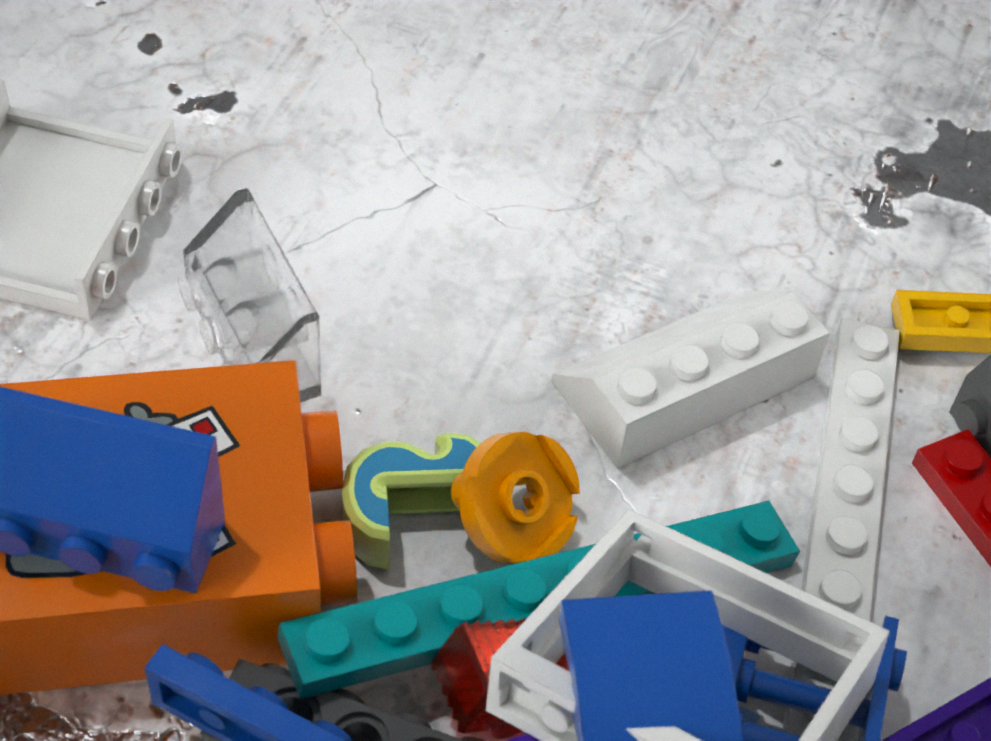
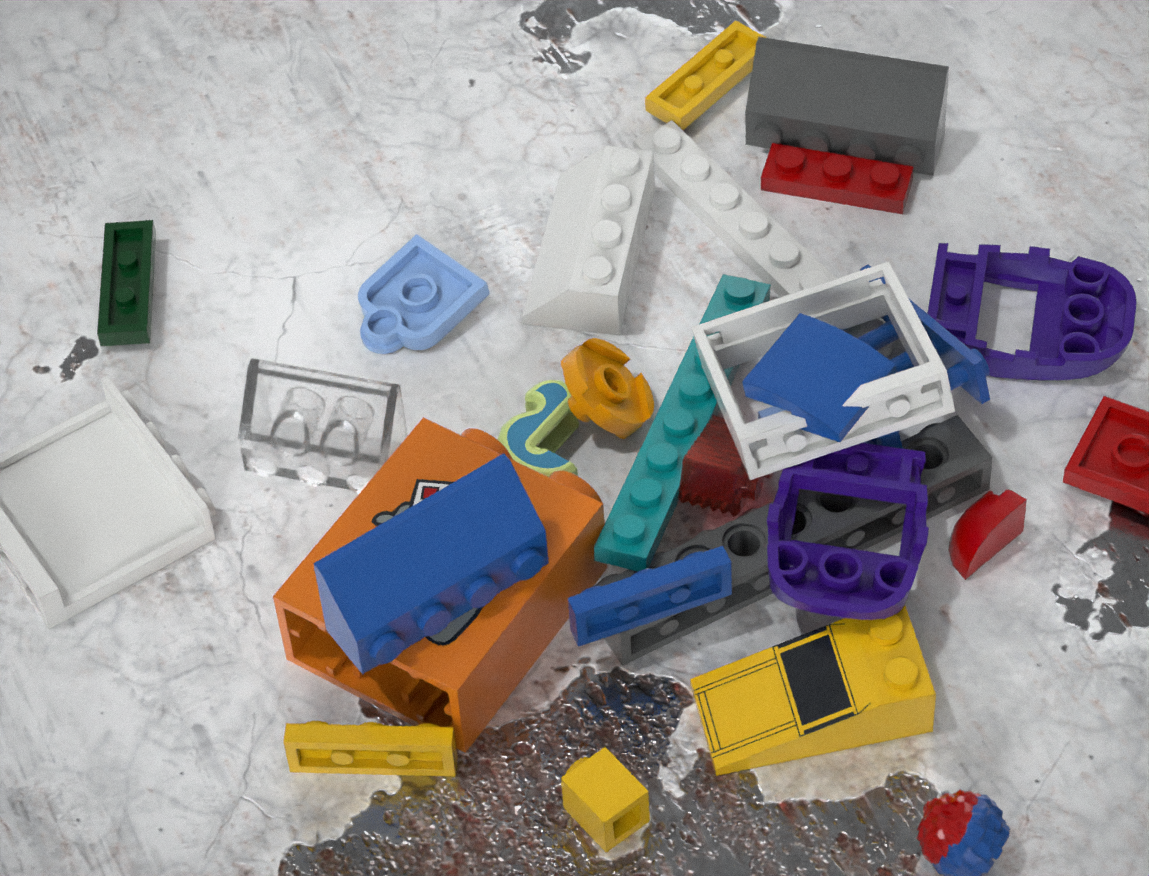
camera: 40 degrees left, 0 degrees up
none -> dark green plate [97,220,156,347]
none -> light blue plate [358,234,490,354]

